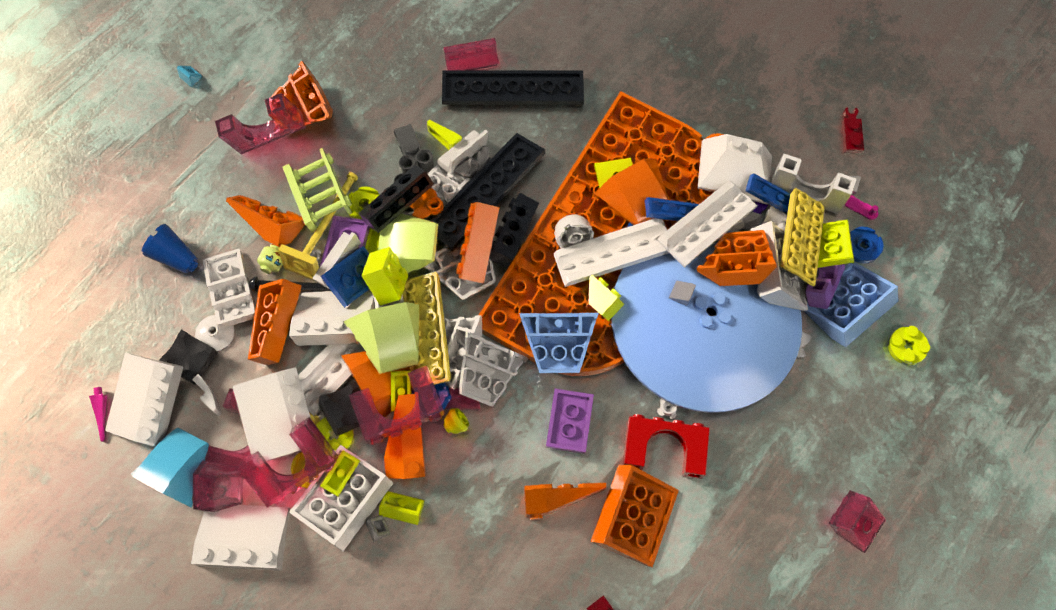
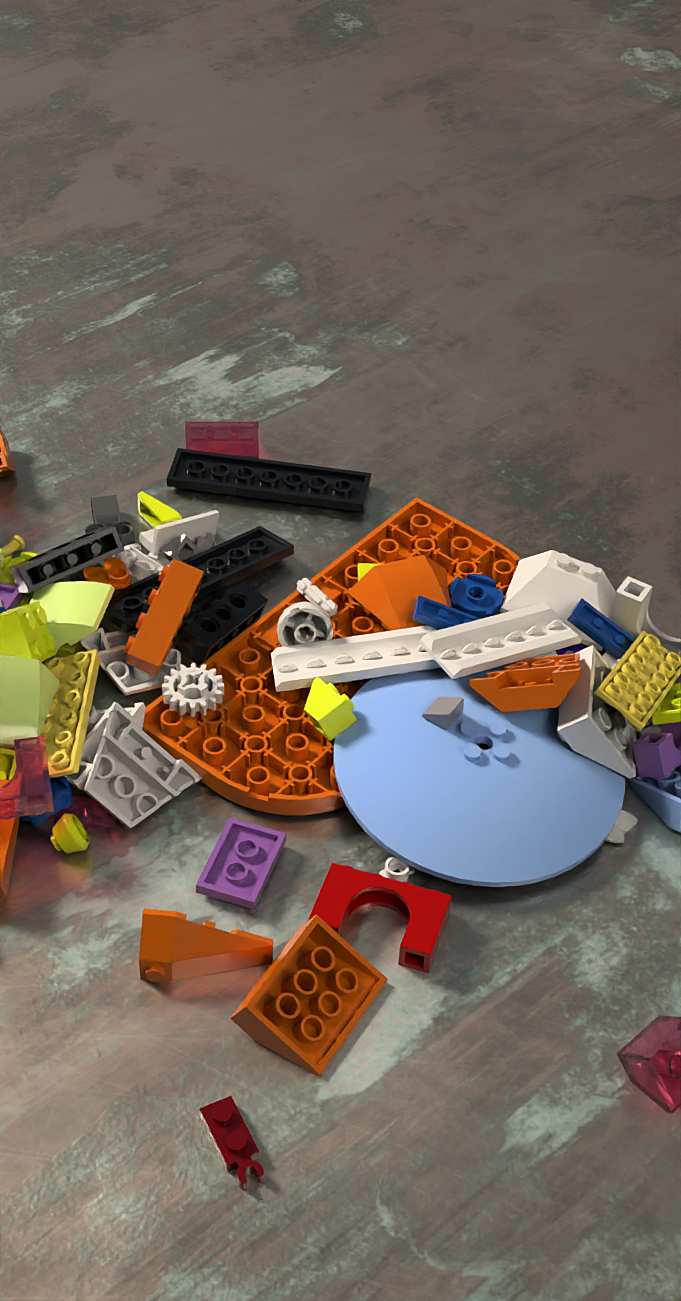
camera: 10 degrees right, 25 degrees down
light blue wedge [519,313,599,373] -> none
none -> white gear [162,663,225,717]
none -> white axle [297,578,338,618]
none -> blue plate [449,574,503,619]

